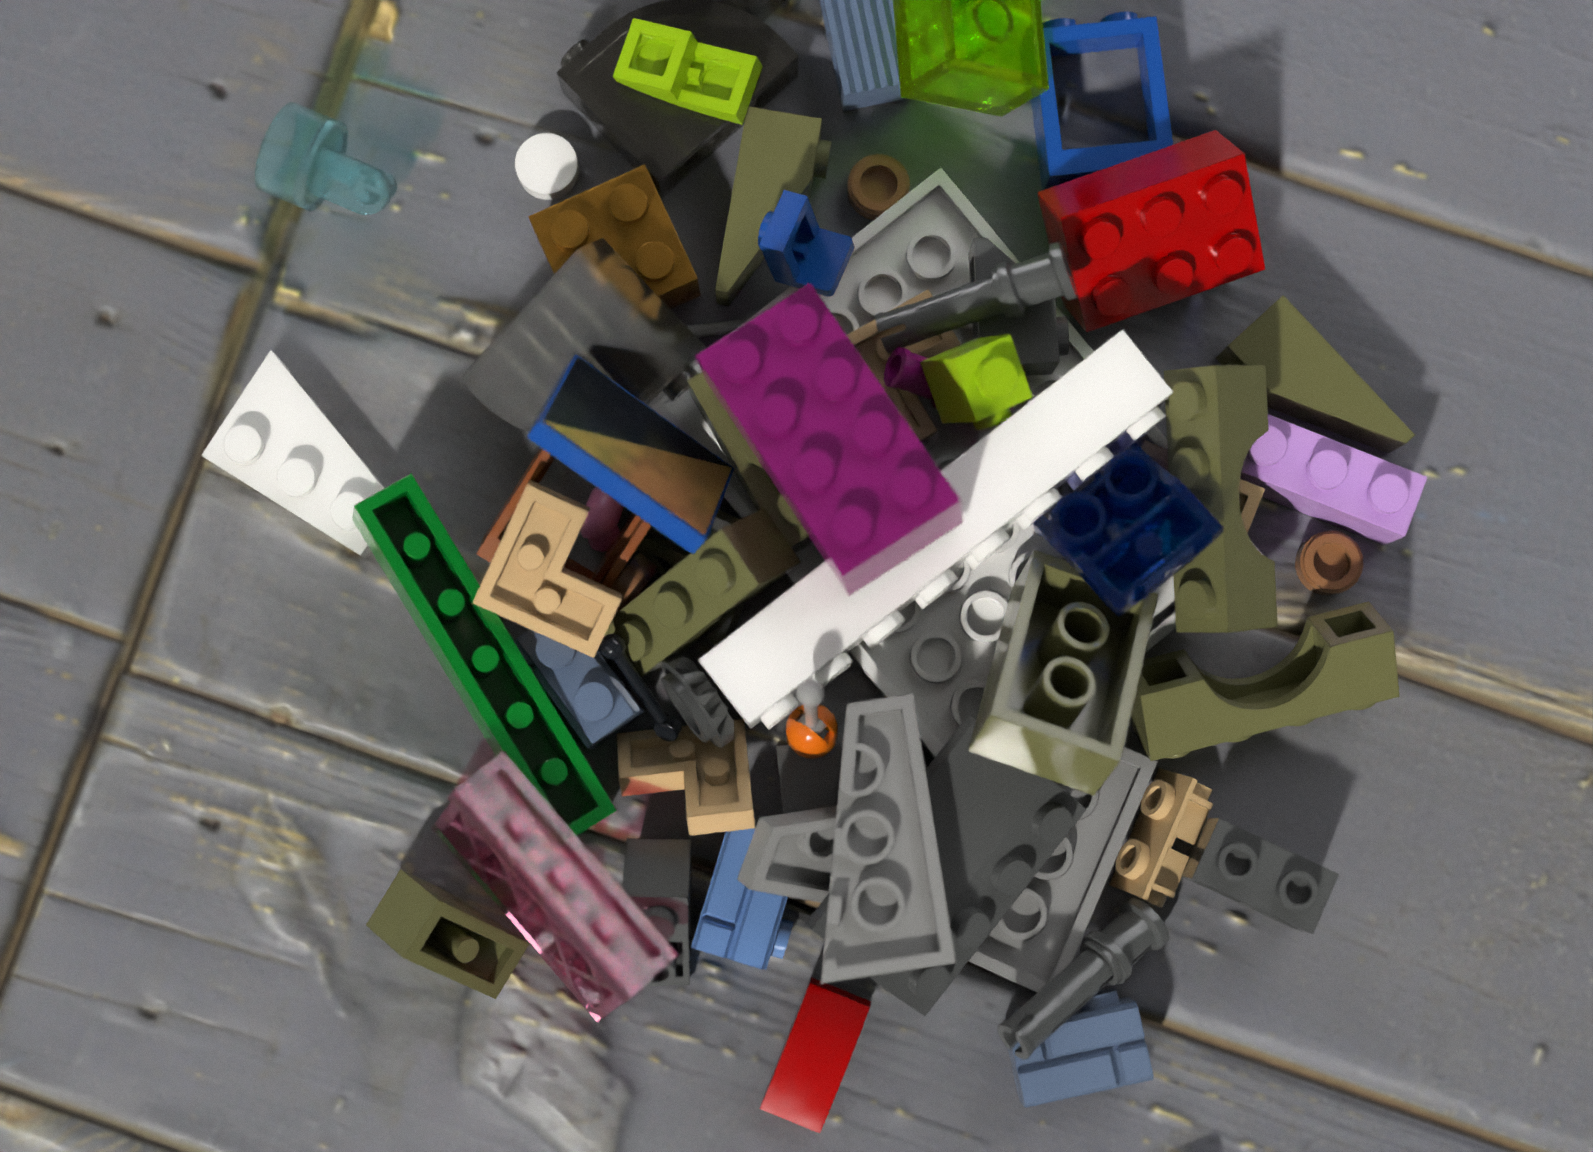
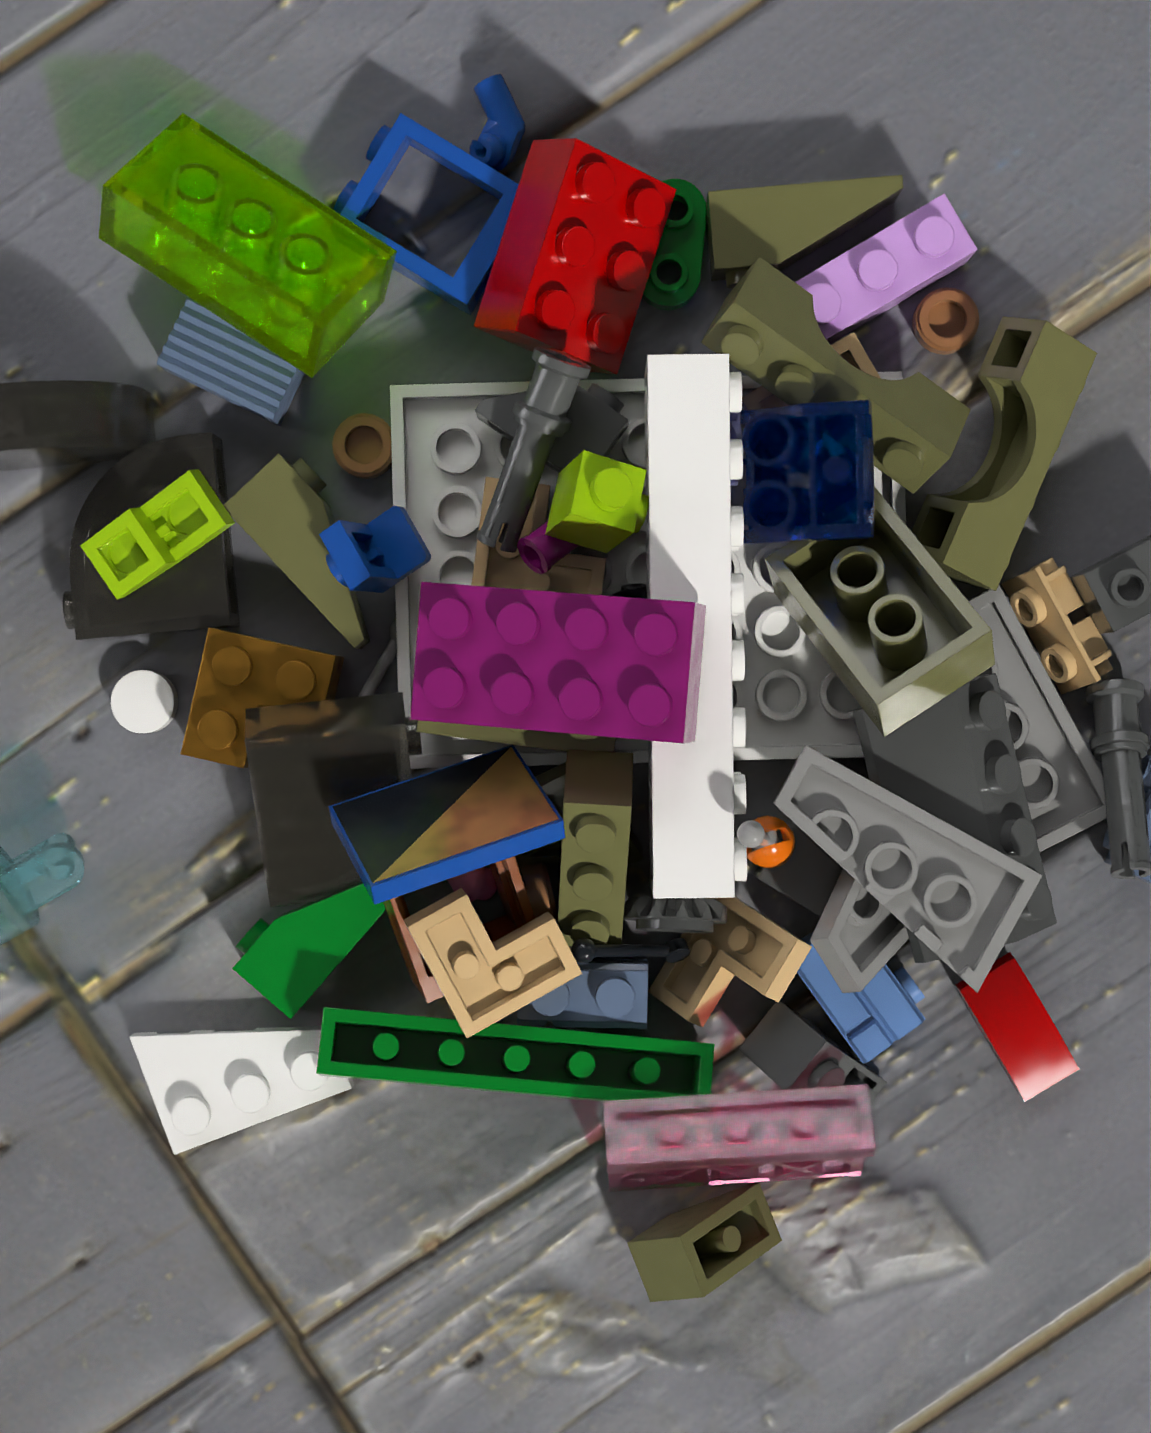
camera: 45 degrees left, 5 degrees up
none -> green slope [232,881,386,1019]
none -> blue arm [469,74,525,171]
none -> green plate [642,179,707,311]

